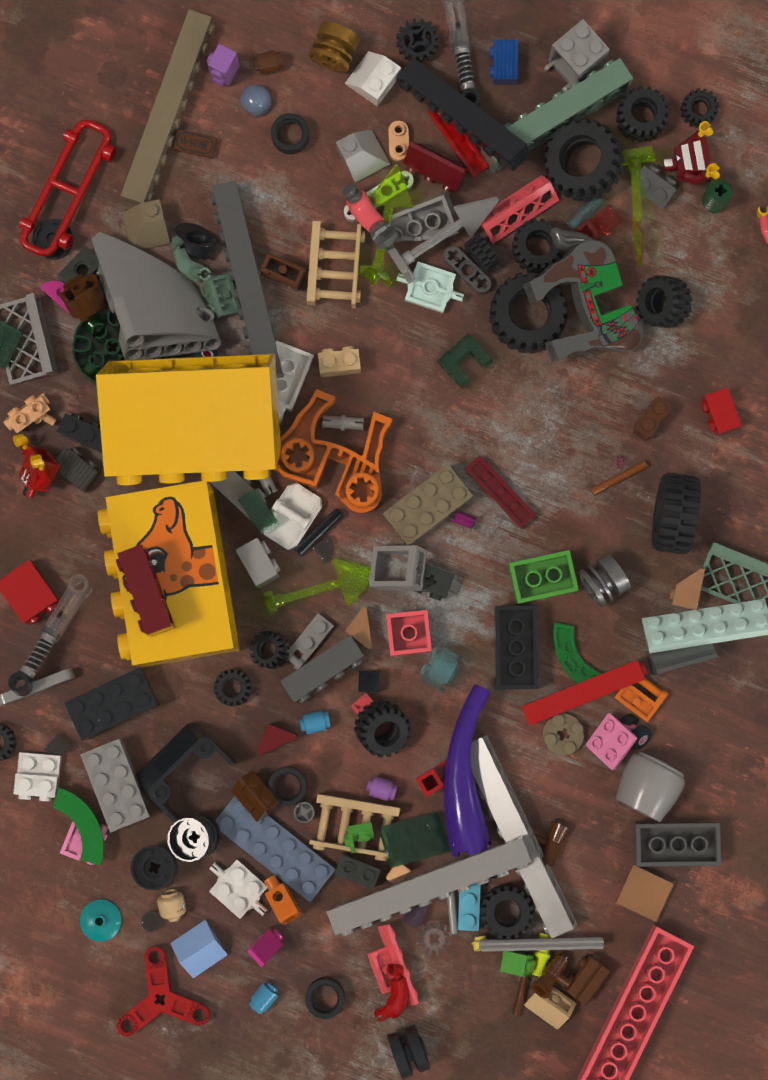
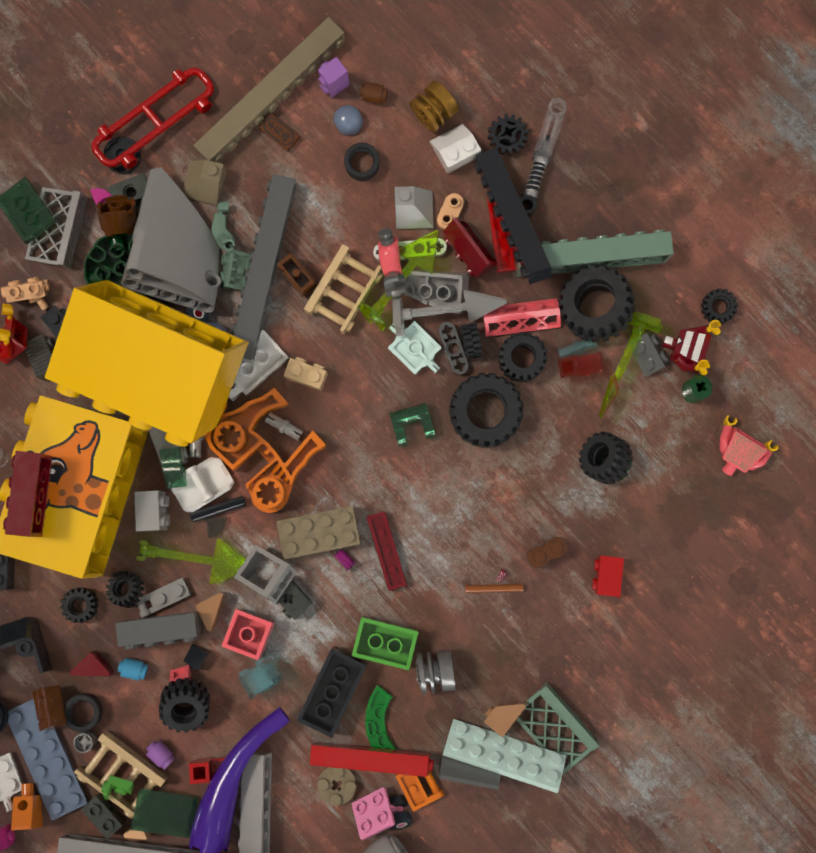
camera: 30 degrees right, 0 degrees up
black piece [175,223,218,260] -> none
blue brick [489,39,518,84] -> none
animal [523,227,644,362] -> none
light grey container [544,19,610,92] -> none
black tyre [616,86,669,142] -> none
black tyre [651,473,701,555] -> none

